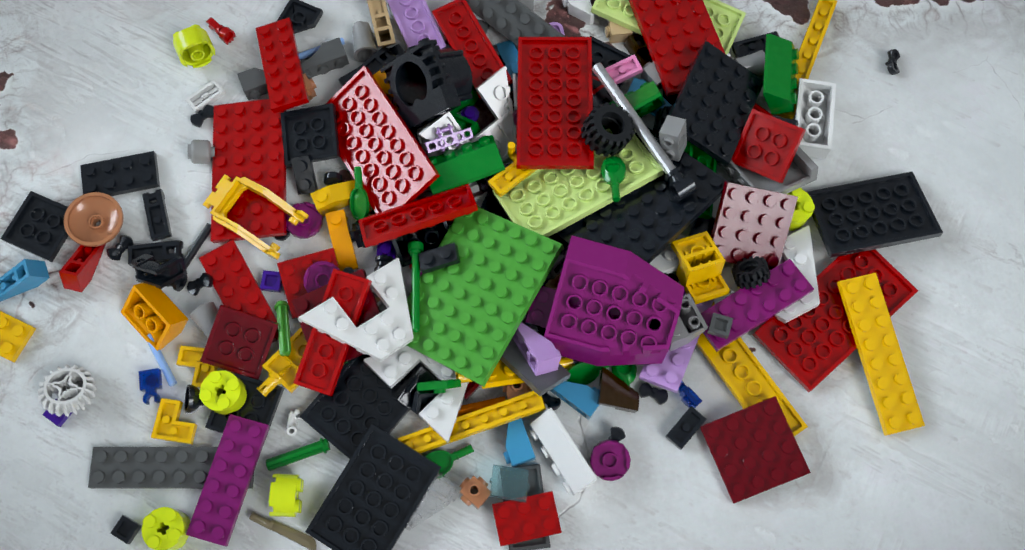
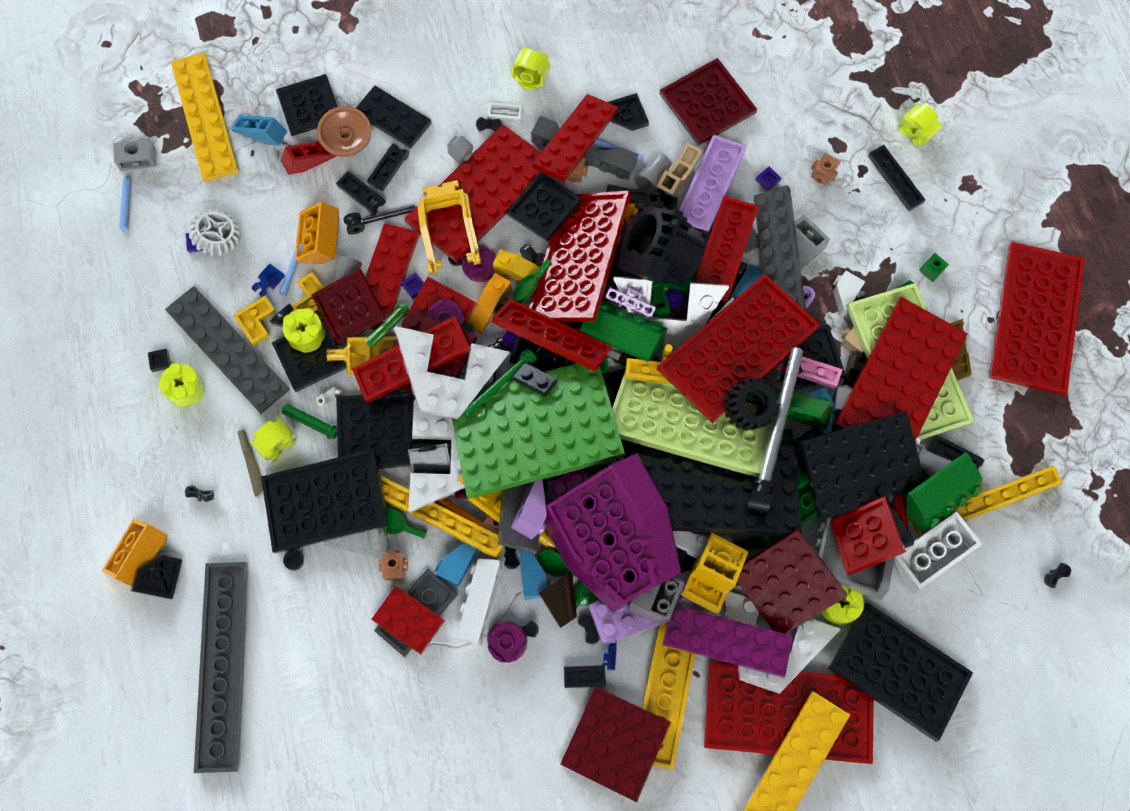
camera: 45 degrees right, 0 degrees up
black piece [107,235,133,260] -> none
black piece [131,254,187,289] -> none
magenta plate [186,414,270,547] -> none
black piece [187,273,213,296] -> none
red piece [206,17,236,45] -> none
black plate [291,155,318,195] -> none
black plate [411,390,436,413] -> none
green plate [417,379,461,394] -> none
clear light blue piece [489,464,530,502] -> none
green piece [601,156,626,202] -> none
light grey brick [659,115,687,161] -> none
dark grey plate [707,313,733,339] -> none
black tyre [731,256,771,289] -> none

